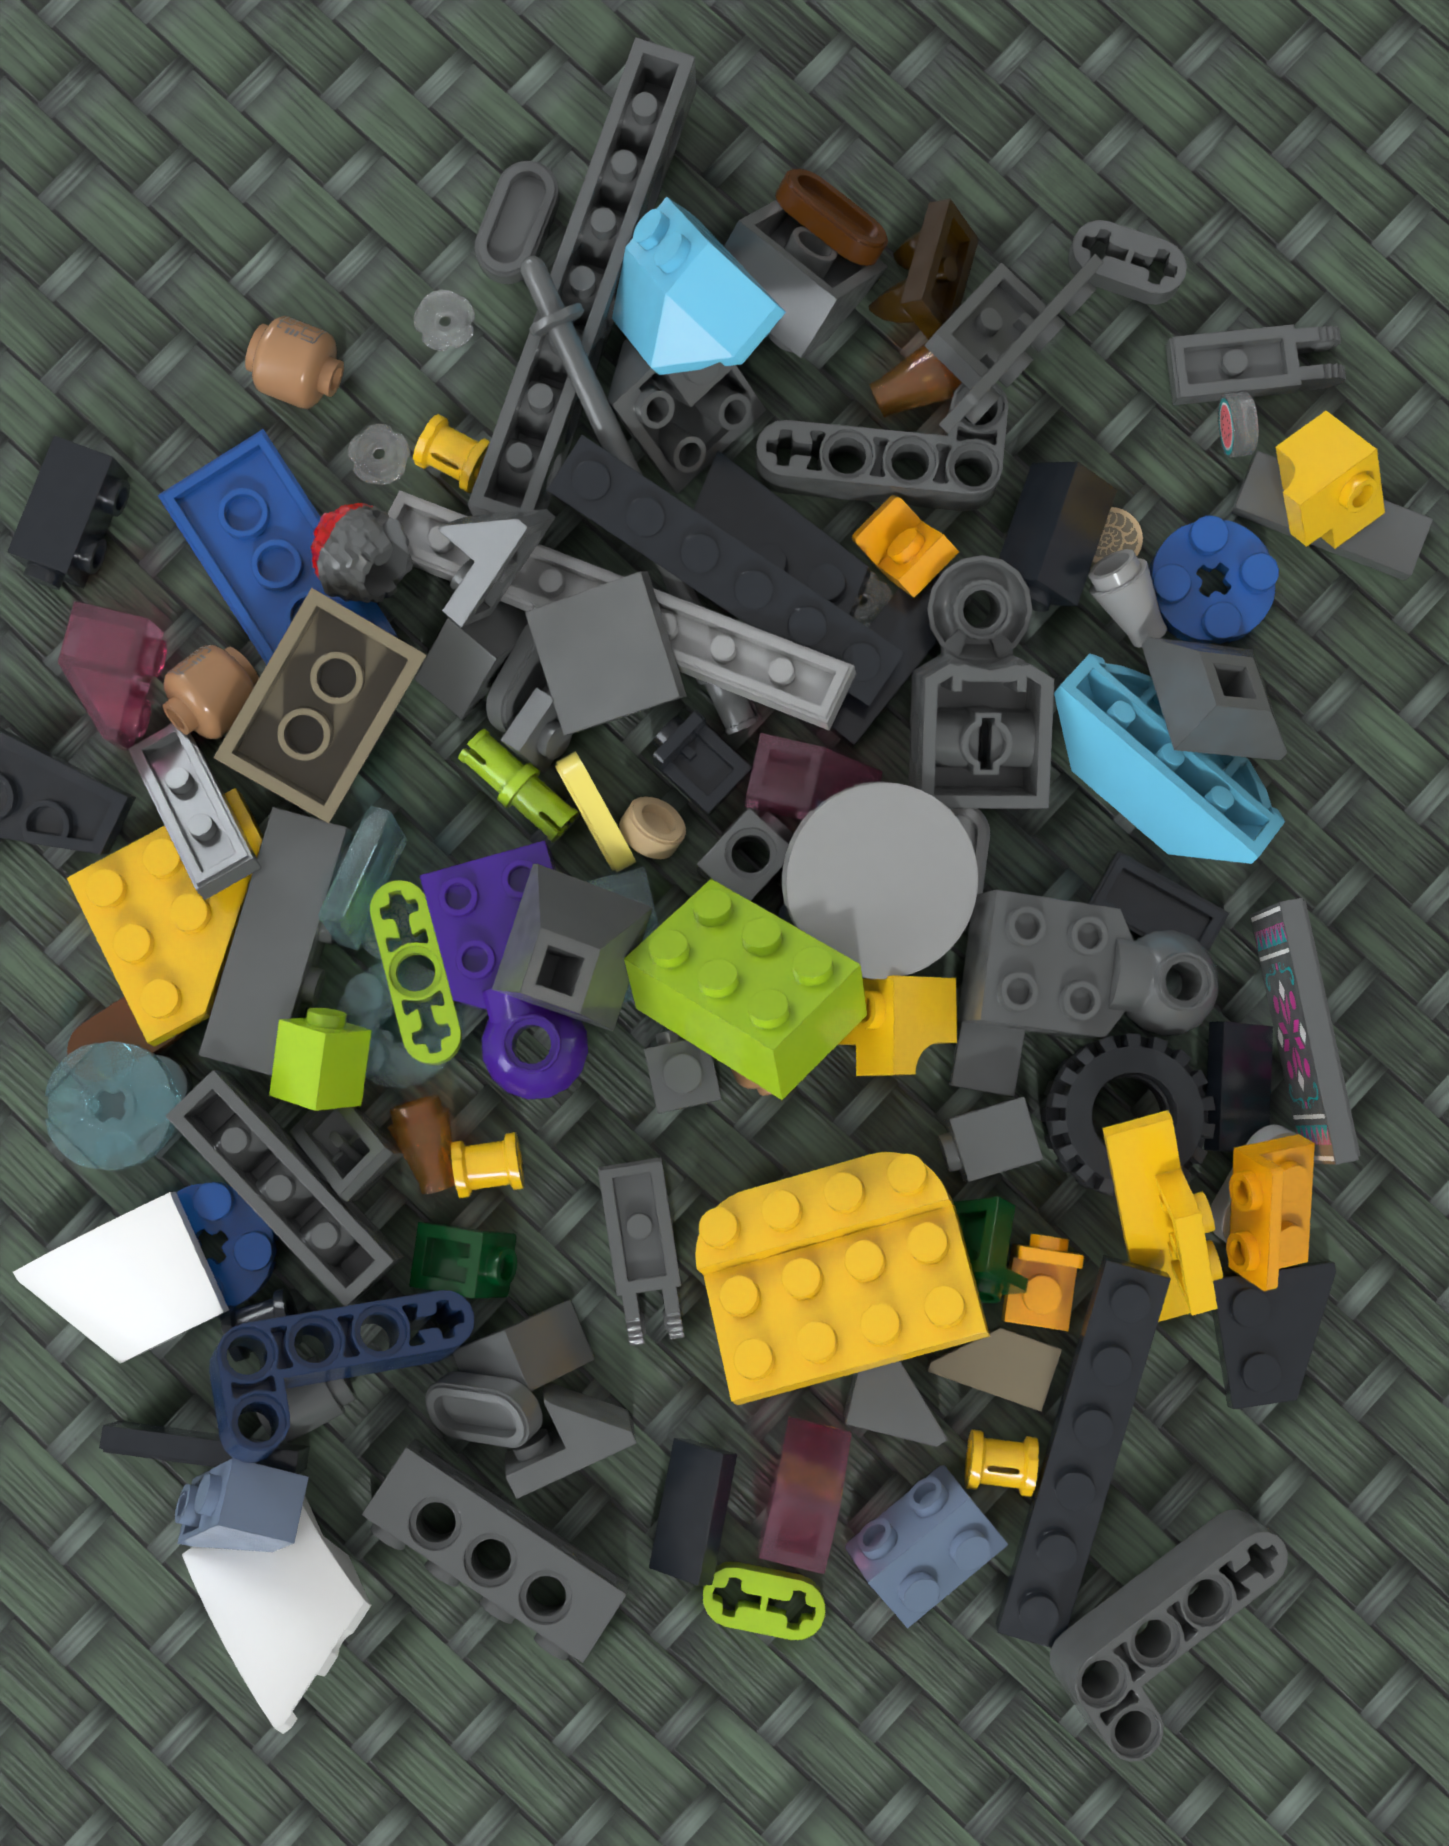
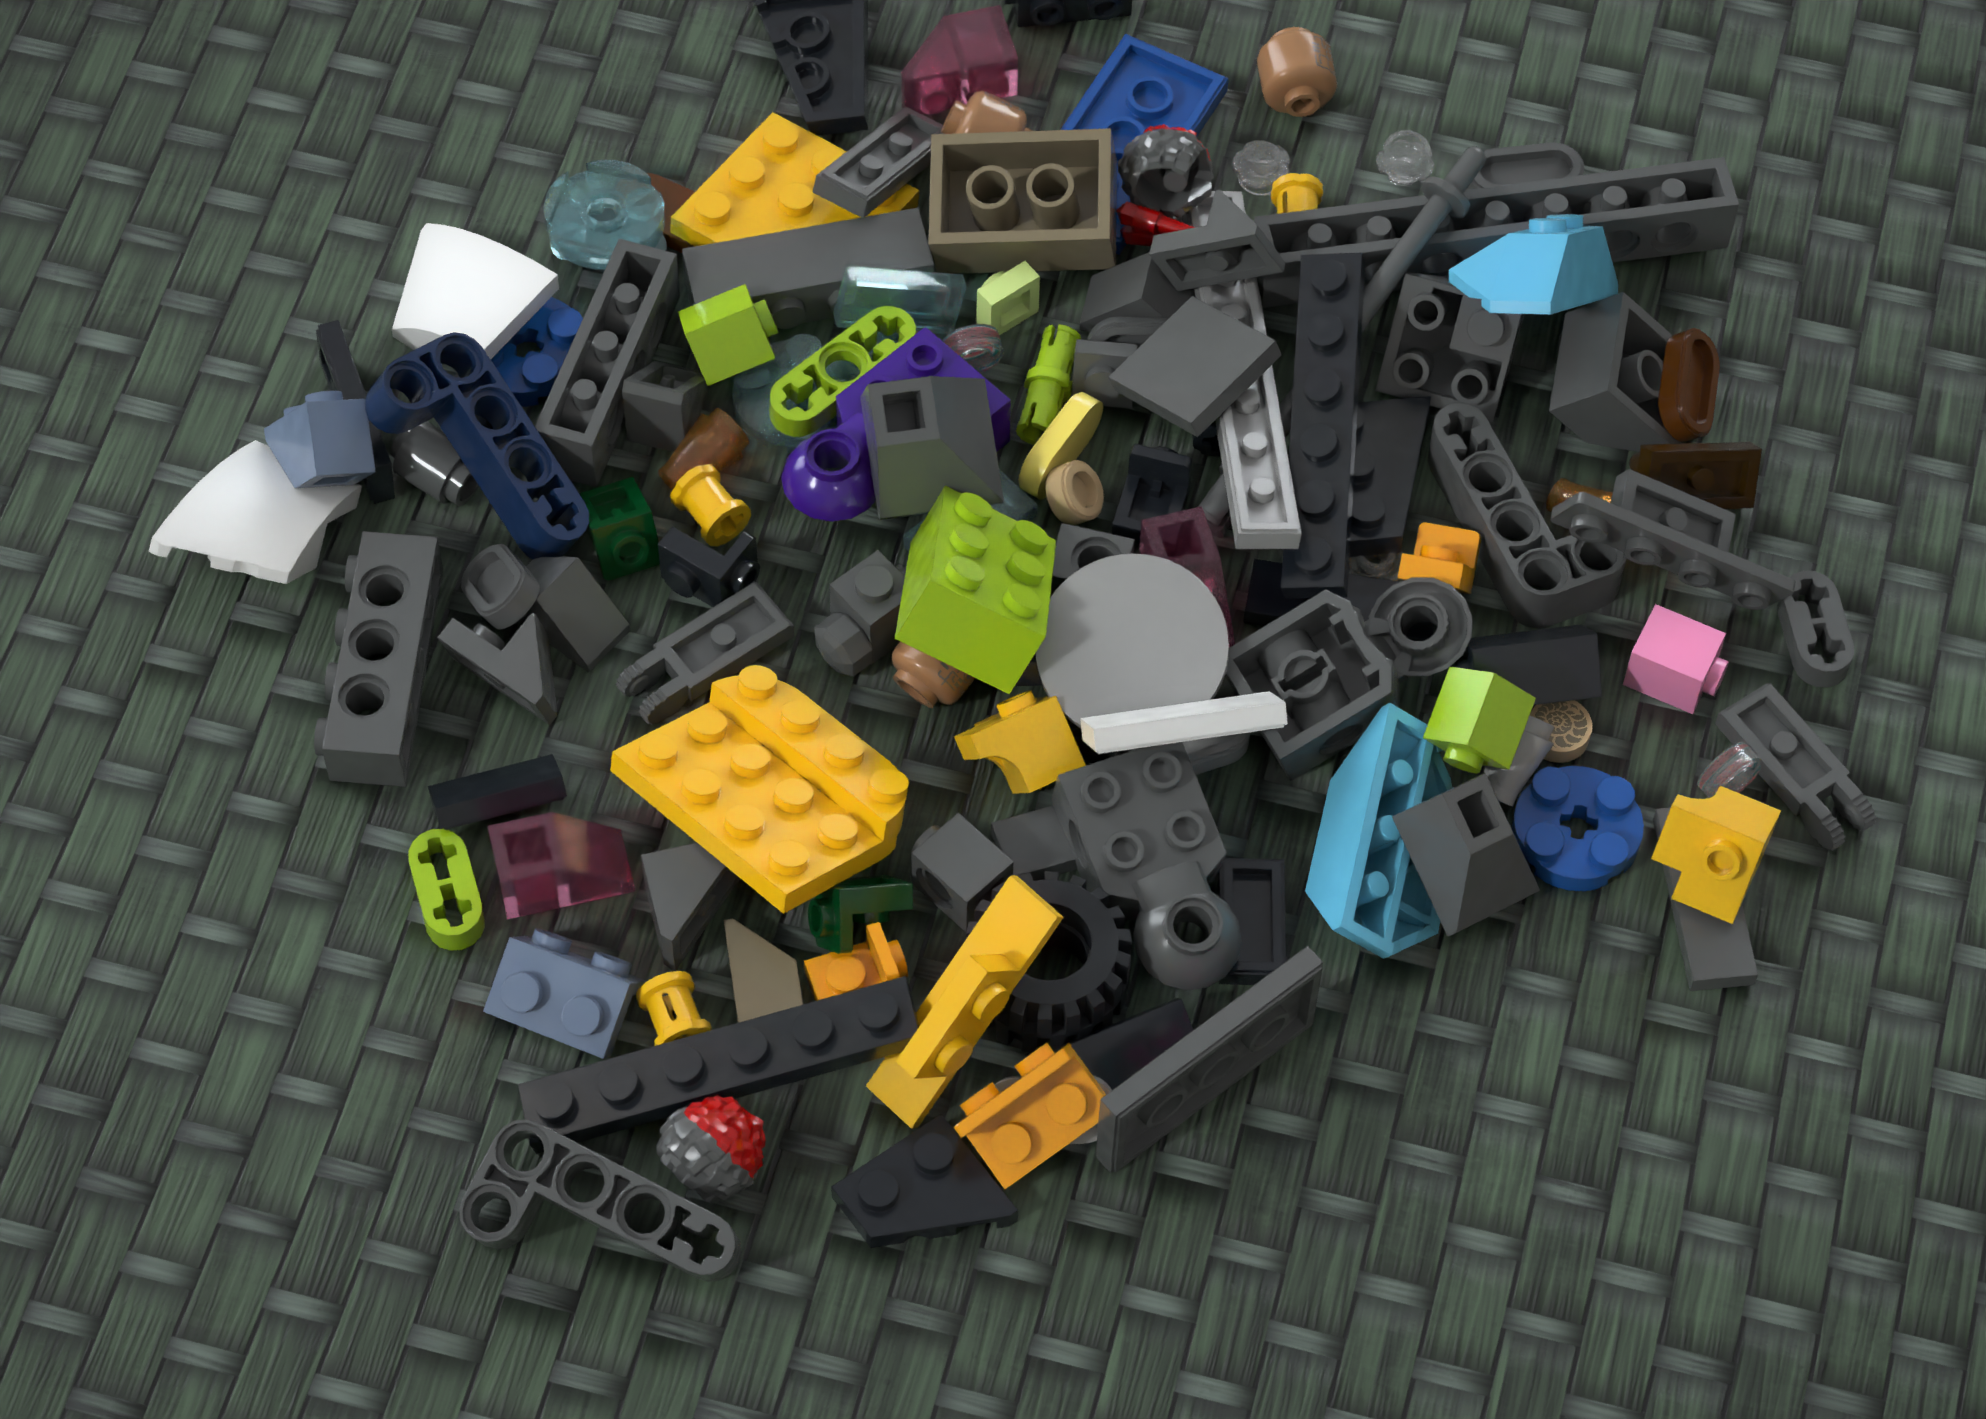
camera: 60 degrees right, 25 degrees down
none -> piece [656,1095,766,1204]
none -> black bracket [658,526,760,607]
none -> dark grey tile [815,612,873,677]
none -> clear tile [942,324,1004,373]
none -> yellowish green plate [976,261,1040,338]
none -> white tile [1080,691,1288,754]
none -> red piece [1116,201,1195,246]
none -> lime brick [1423,667,1536,773]
none -> bright pink brick [1623,604,1729,714]

